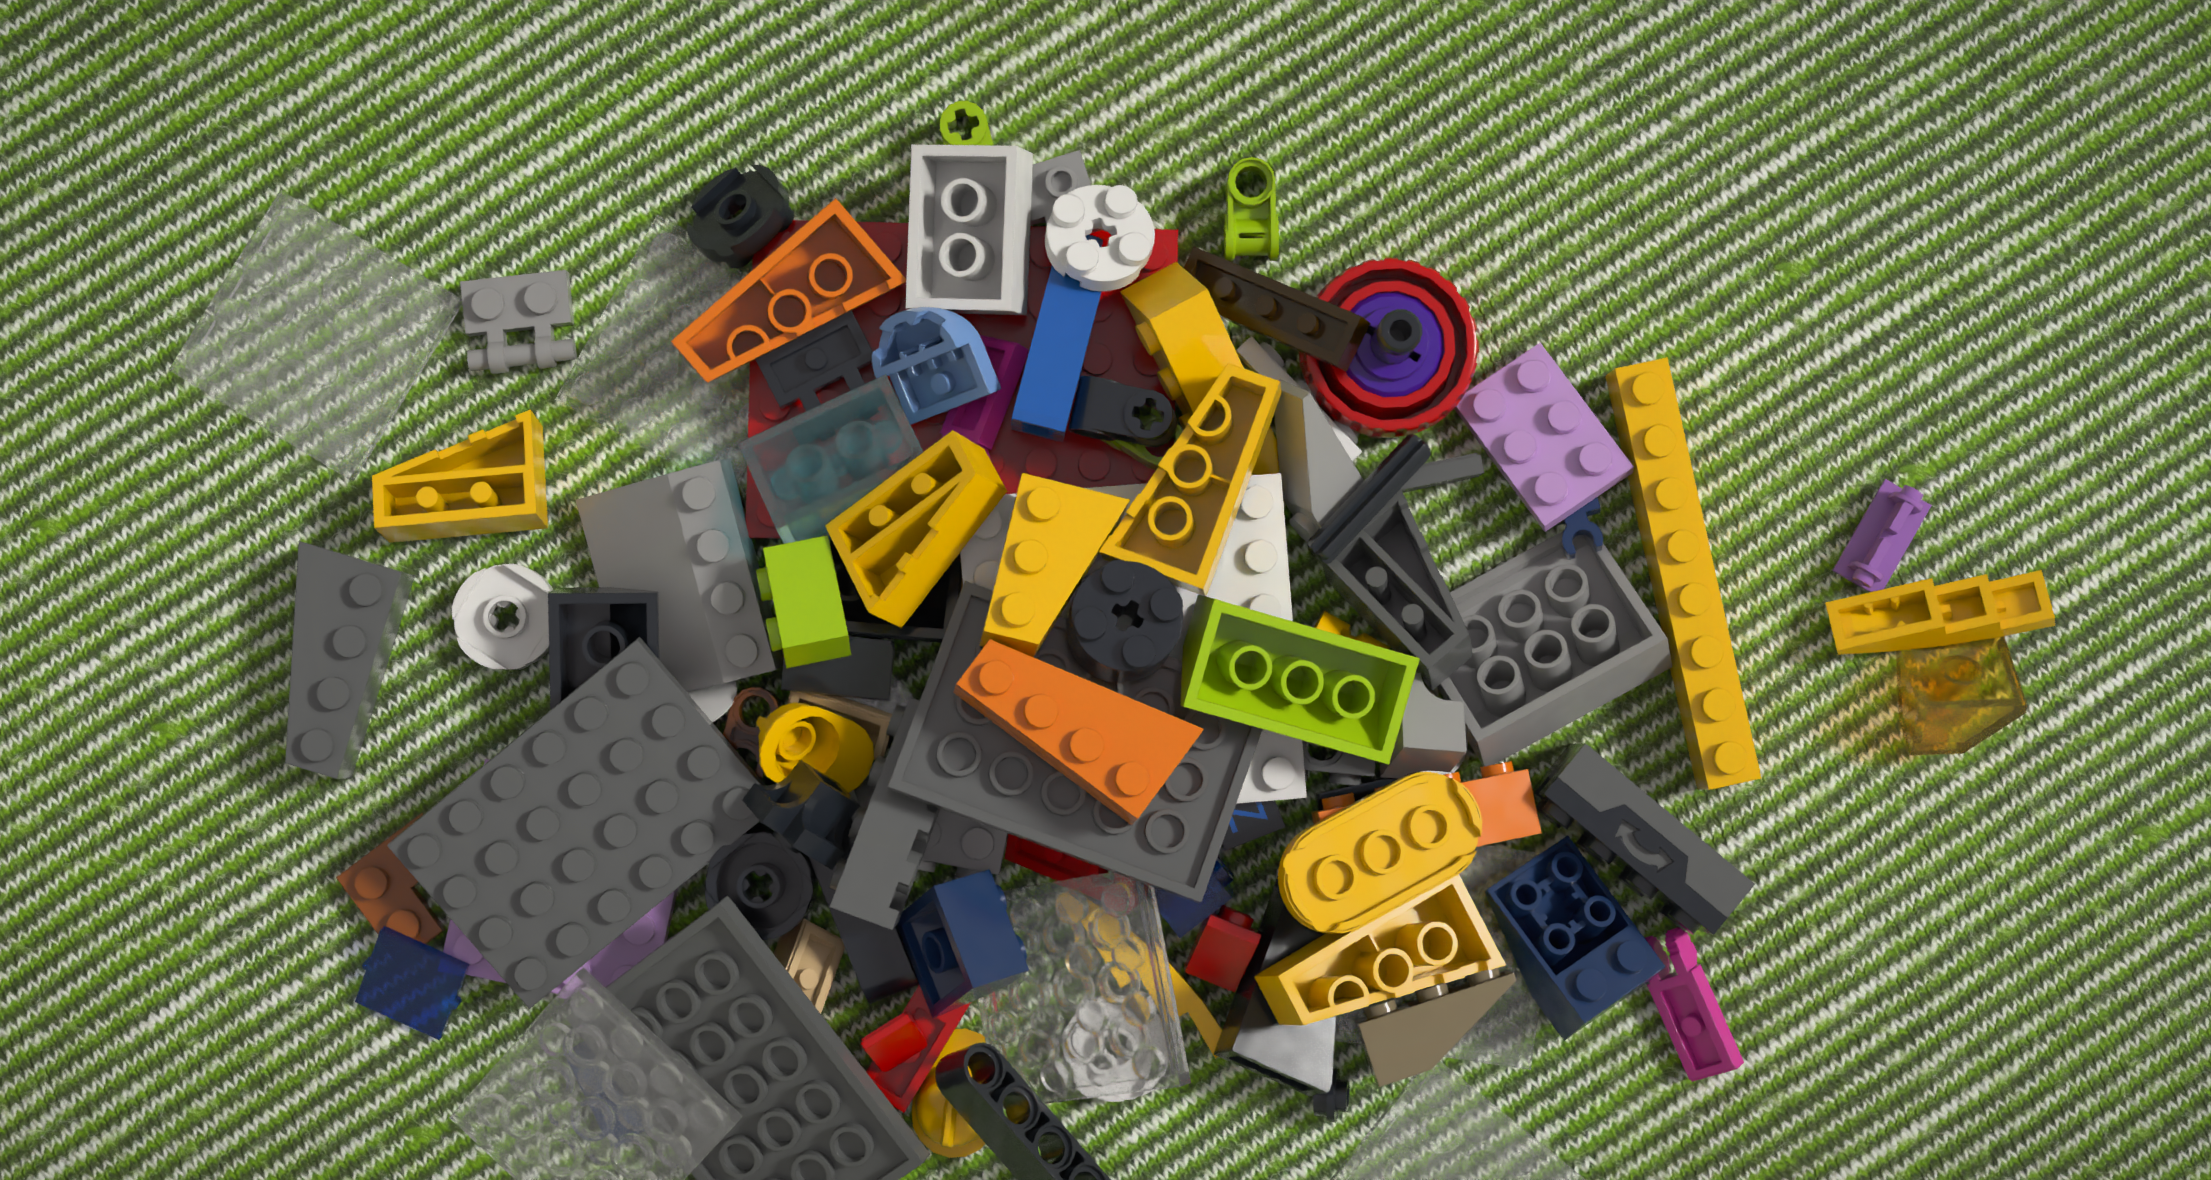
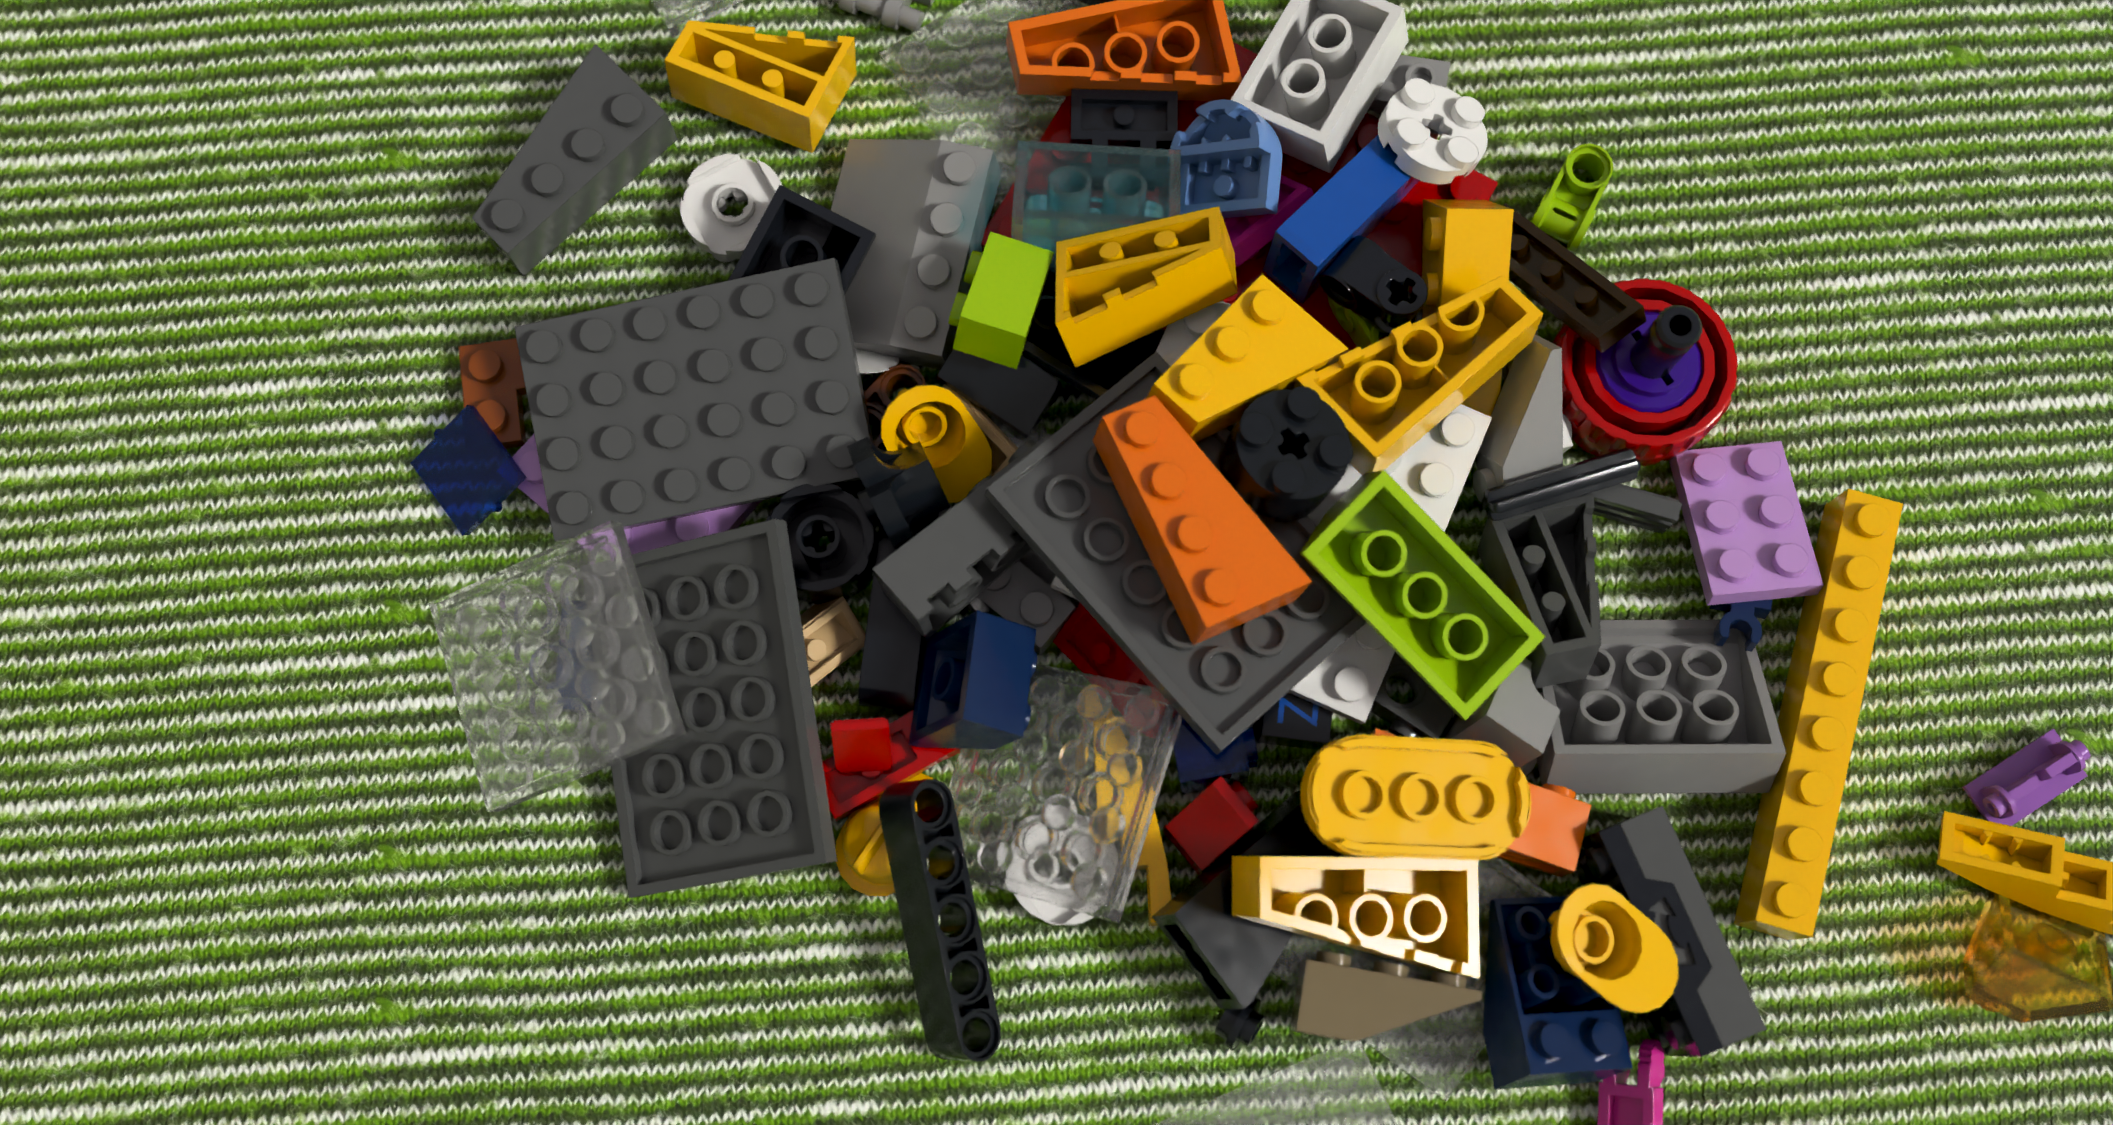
camera: 30 degrees right, 10 degrees down
none -> yellow piece [1548,884,1678,1013]

